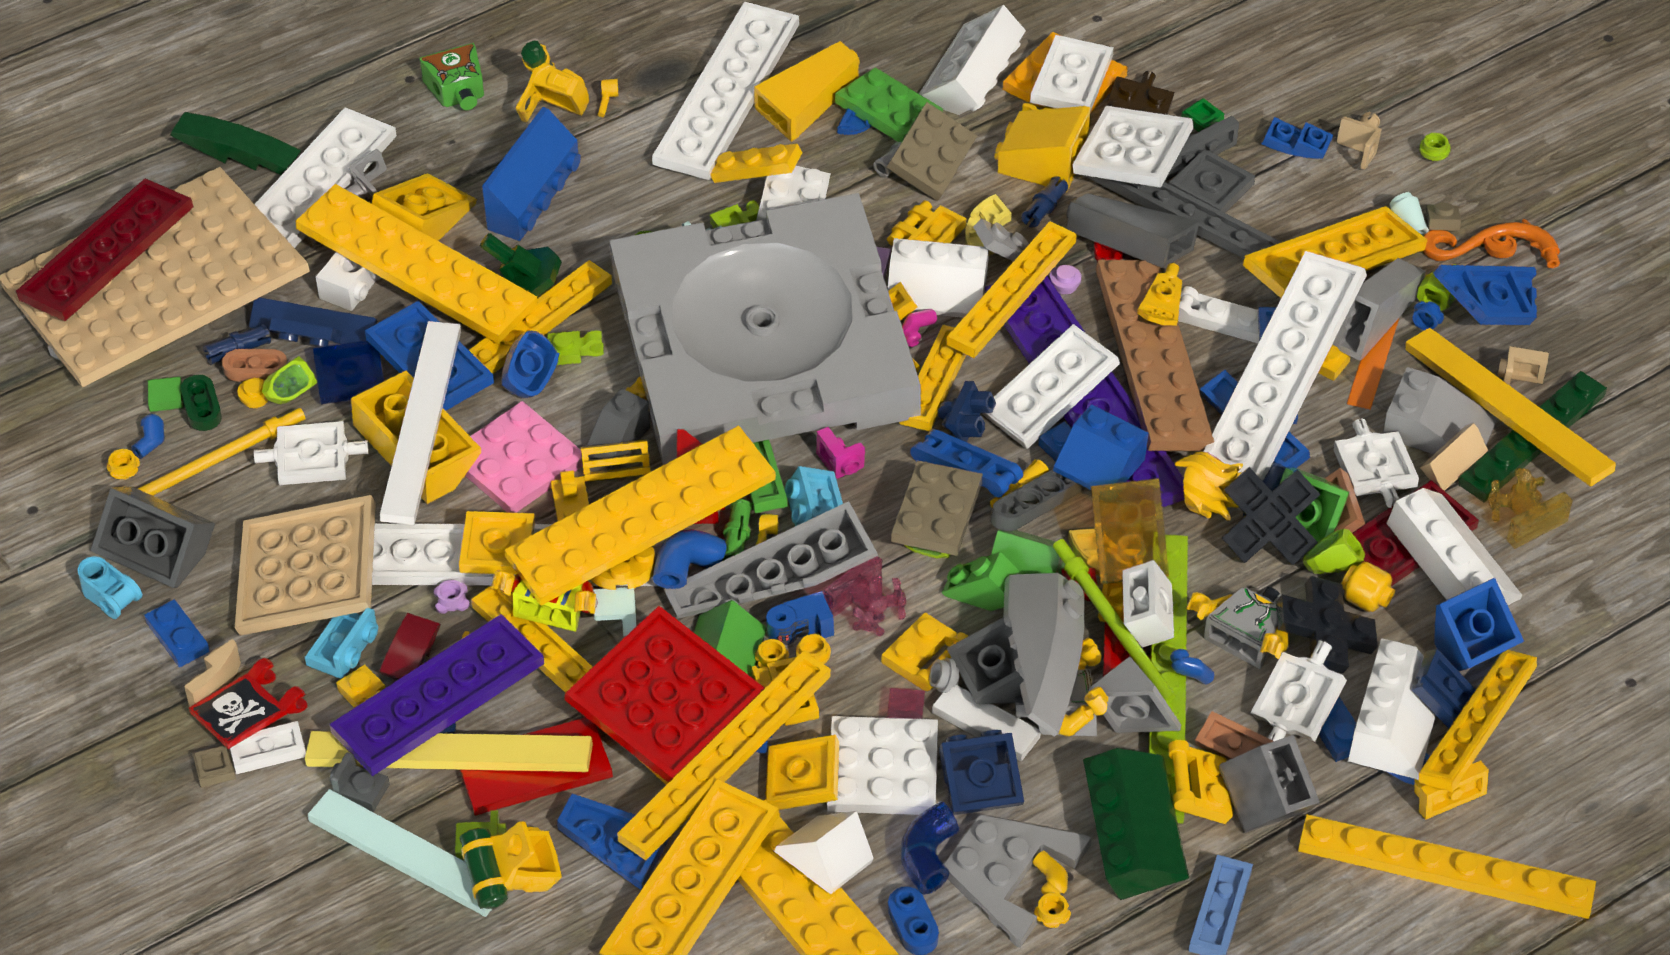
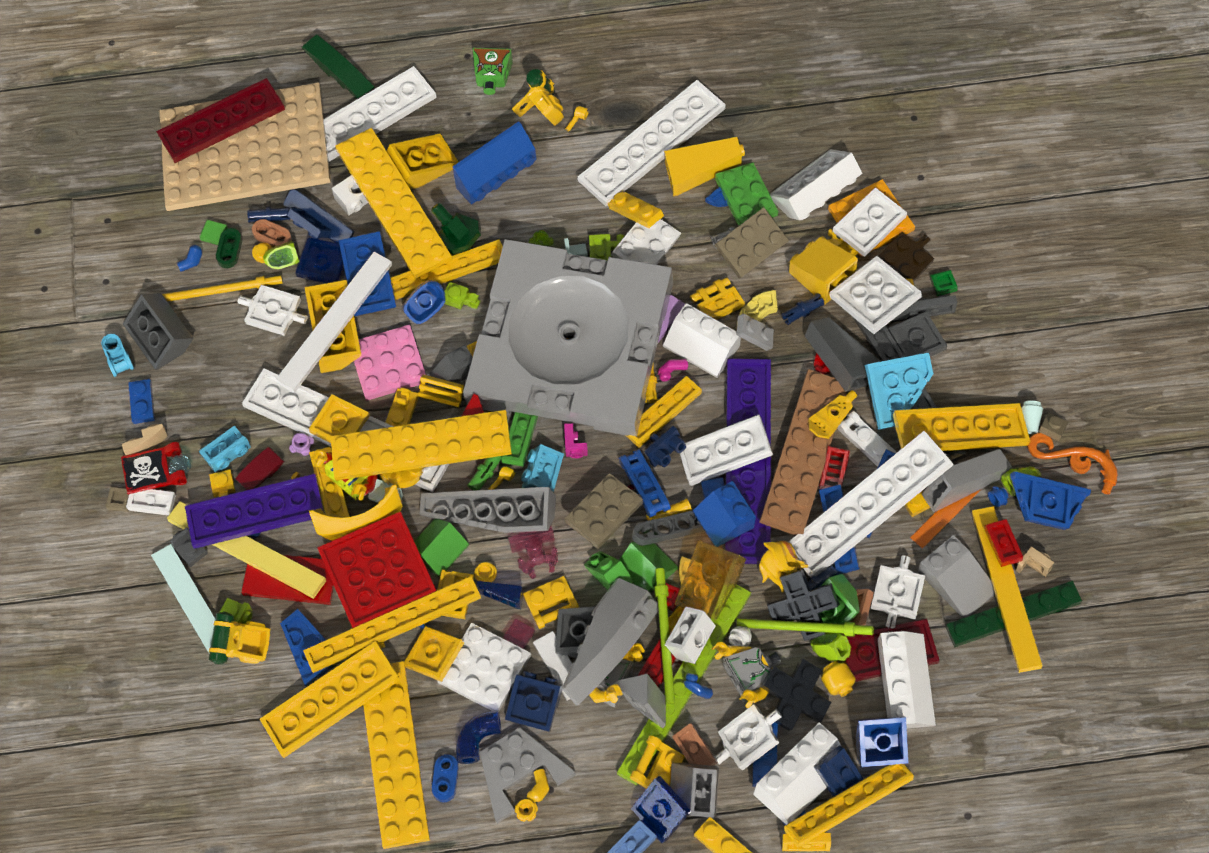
camera: 30 degrees right, 15 degrees up
yellow plate [107,449,140,479] -> none
tan plate [235,495,376,636] -> none
light grey bracket [346,149,387,202] -> none
blue cylinder [653,529,726,589] -> none
yellow plate [755,639,789,668] -> none
blue leg [766,591,834,645] -> none
white slope [774,811,873,894] -> none
yellow plate [888,282,918,321] -> none
light grey plate [929,658,959,693] -> none
yellow plate [947,221,1077,358] -> none
lavender plate [1050,265,1081,294] -> none
dark green slope [1083,748,1189,900] -> none
blue slope [1262,117,1333,159] -> none
tan bracket [1337,112,1382,170] -> none
lime plate [1419,133,1451,161] -> none
tan slope [1420,423,1488,491] -> none
clear yellow piece [1488,468,1573,549] -> none
none -> clear light blue plate [169,454,191,475]
none -> yellow windscreen [309,484,403,541]
none -> clear blue slope [477,581,523,610]
none -> clear blue plate [631,776,691,843]
none -> white plate [729,626,752,646]
none -> lime bar [737,618,874,636]
none -> red slope [819,446,850,490]
none -> medium azure plate [865,353,933,430]
none -> red plate [985,519,1023,567]

